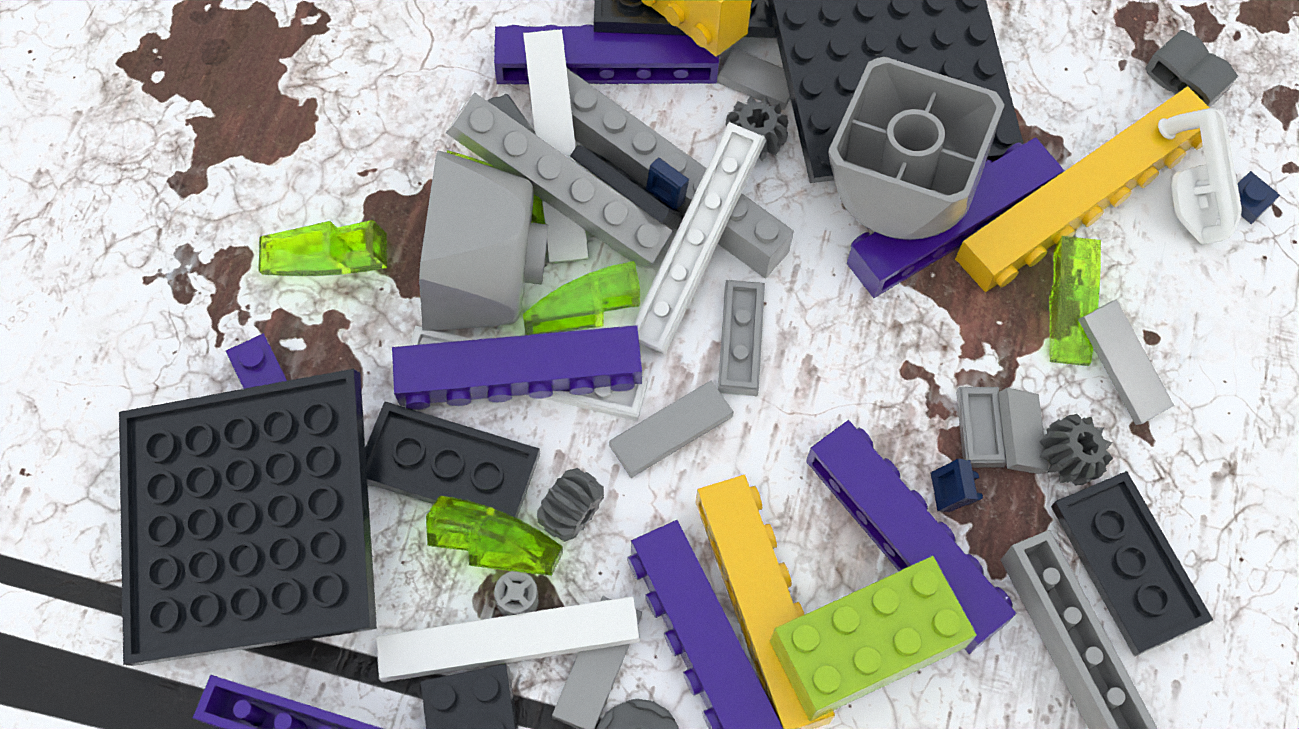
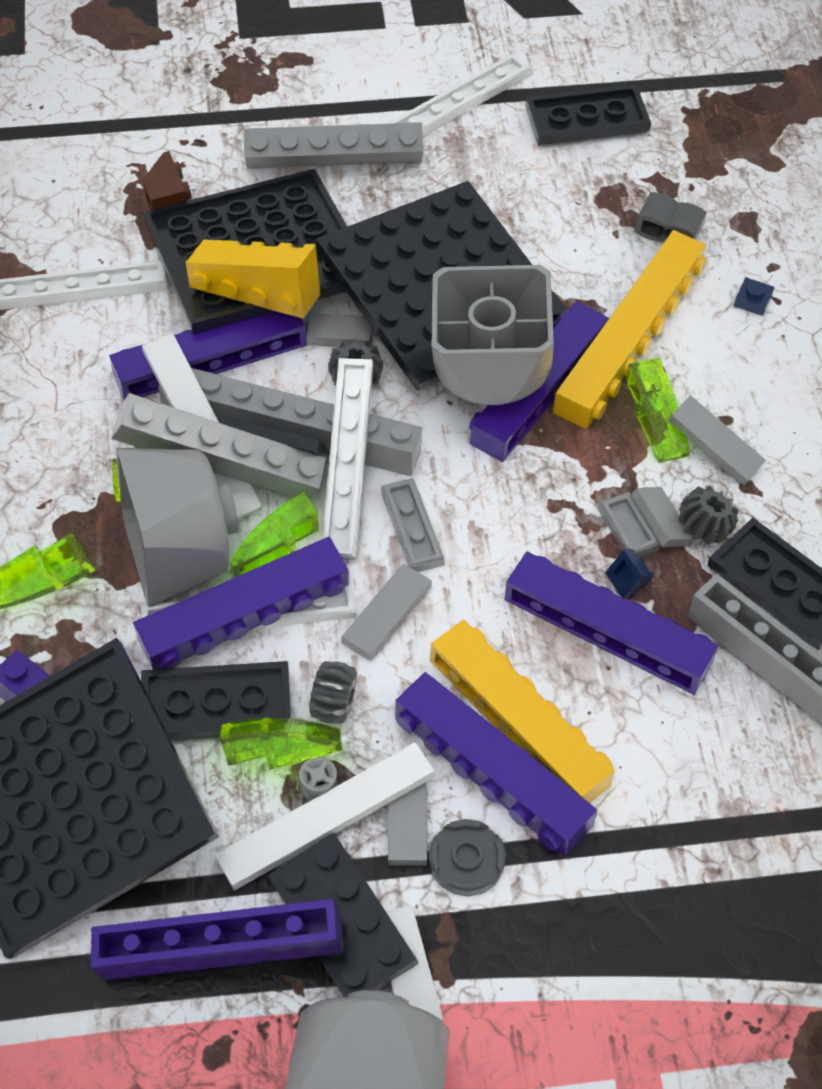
camera: 20 degrees left, 10 degrees down
dark blue tile [646,157,689,210] -> none
lime brick [770,556,977,721] -> none
white piece [1158,108,1242,244] -> none

